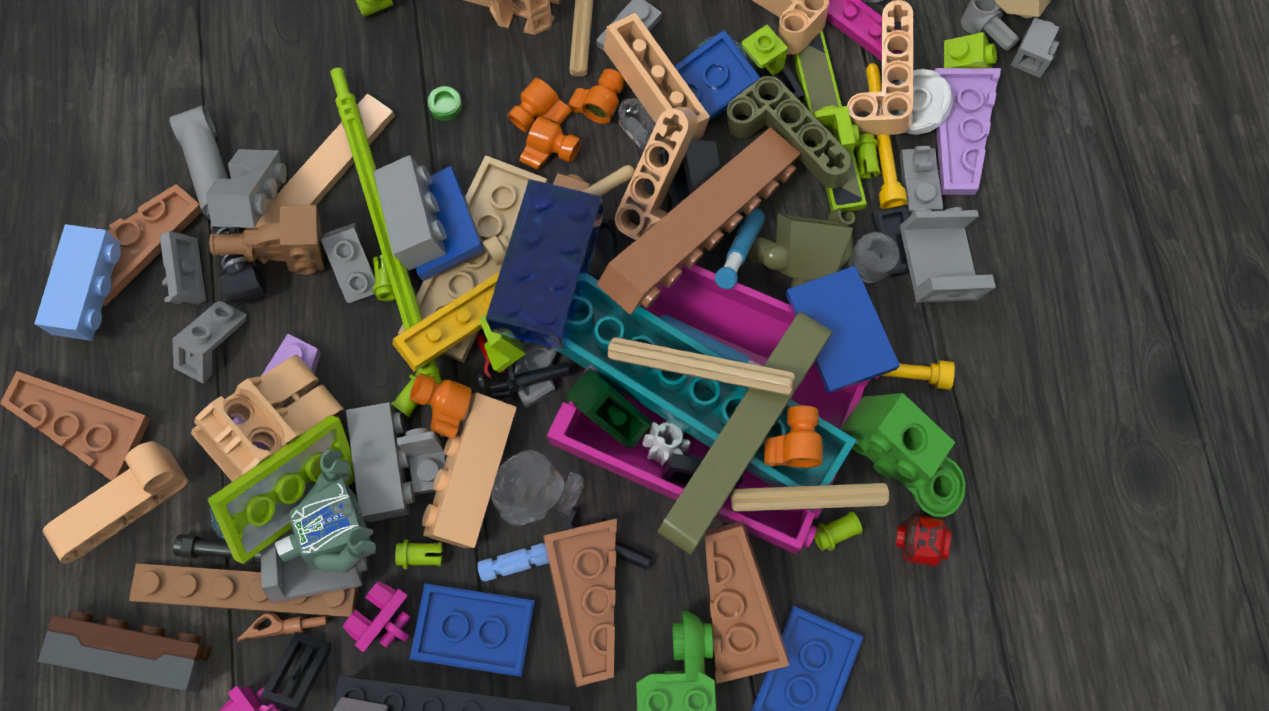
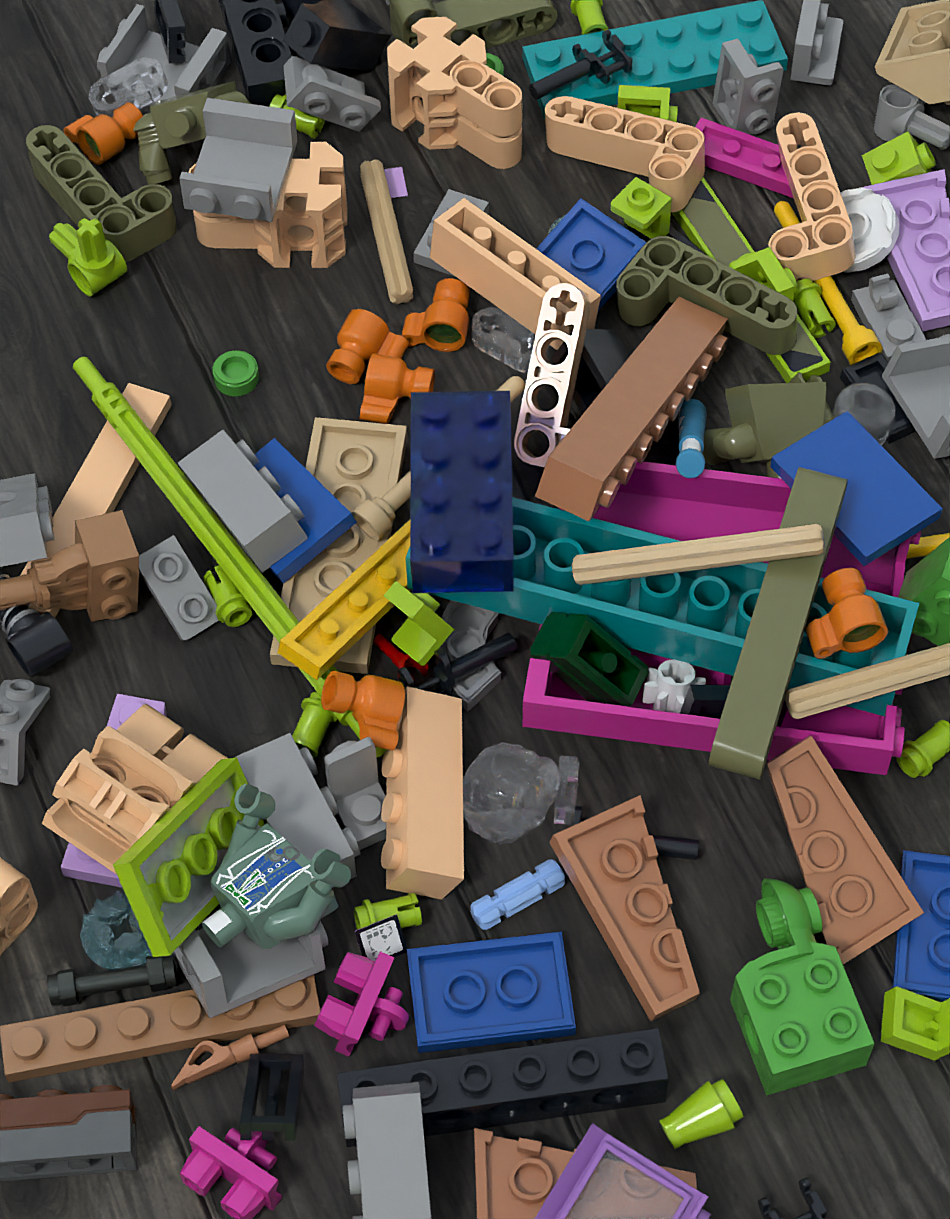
camera: 15 degrees left, 15 degrees down
none -> sticker [355,914,407,961]

